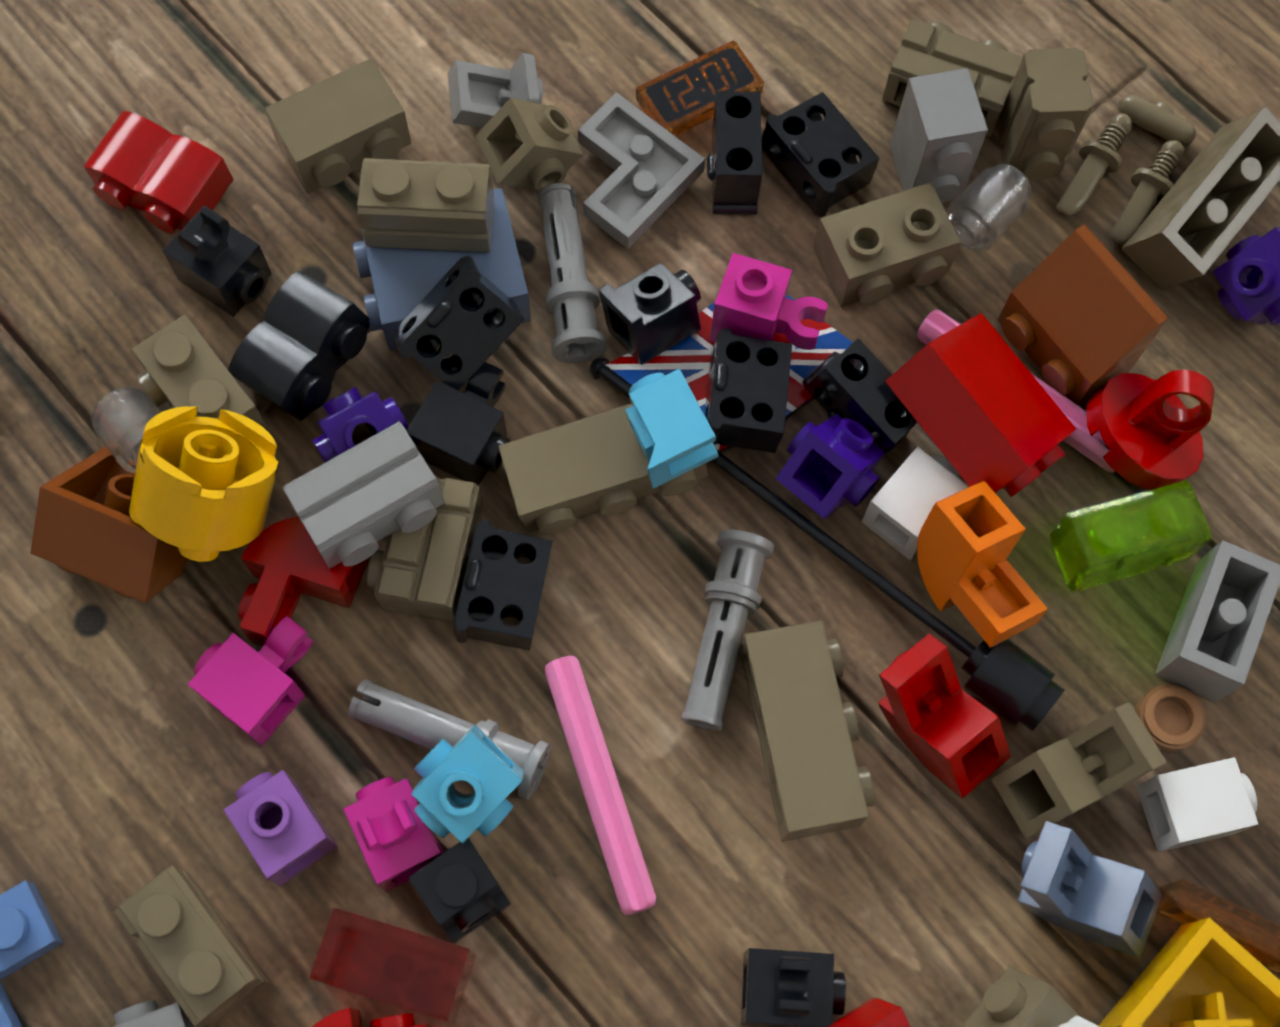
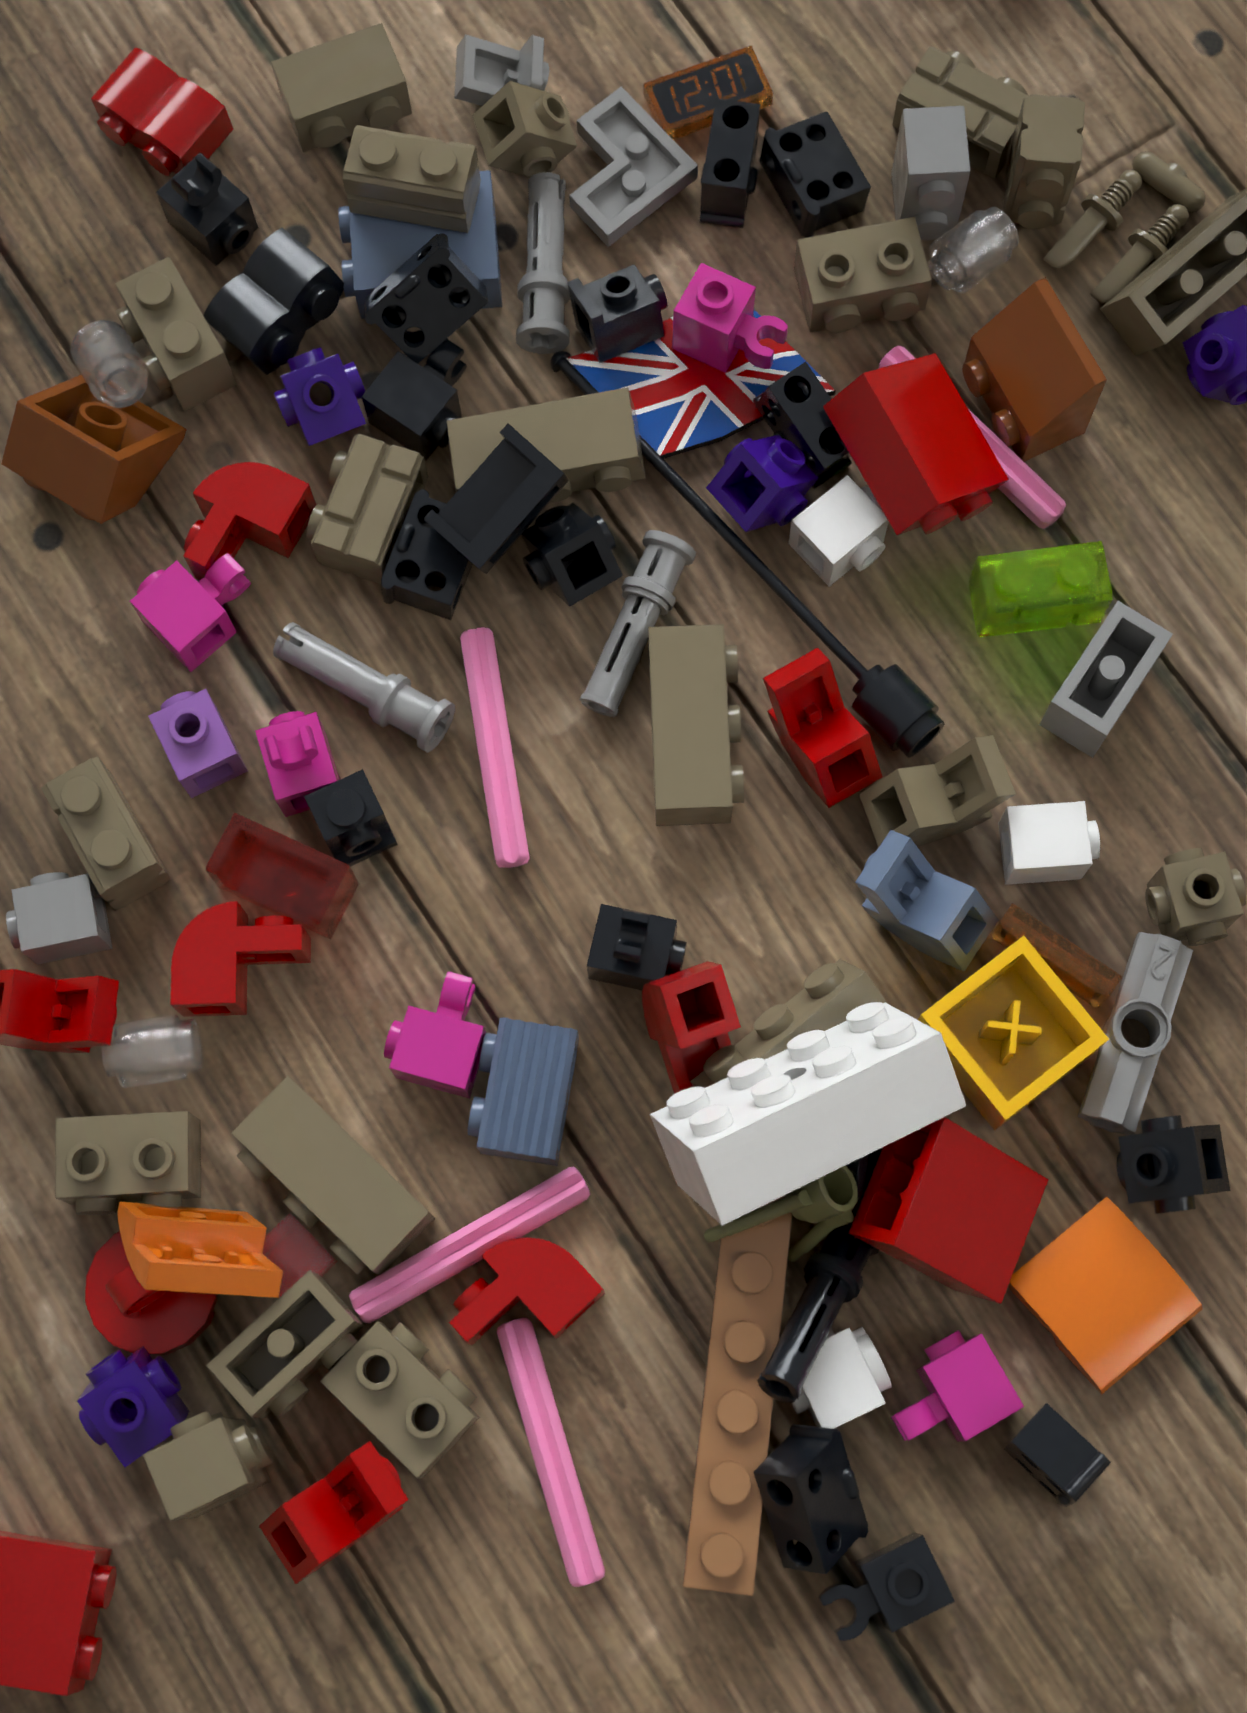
camera: 15 degrees right, 5 degrees up
yellow brick [129,406,278,562] -> none
light grey brick [282,421,445,569] -> none
medium azure brick [411,724,524,844] -> none
medium azure window [625,369,718,489] -> none
black piece [704,328,792,453] -> none
orange brick [917,481,1048,648] -> none
red tile [1086,370,1215,491] -> none
medium nougat tile [1134,684,1206,753] -> none
none -> black panel [424,423,569,574]
none -> black brick [521,503,623,607]

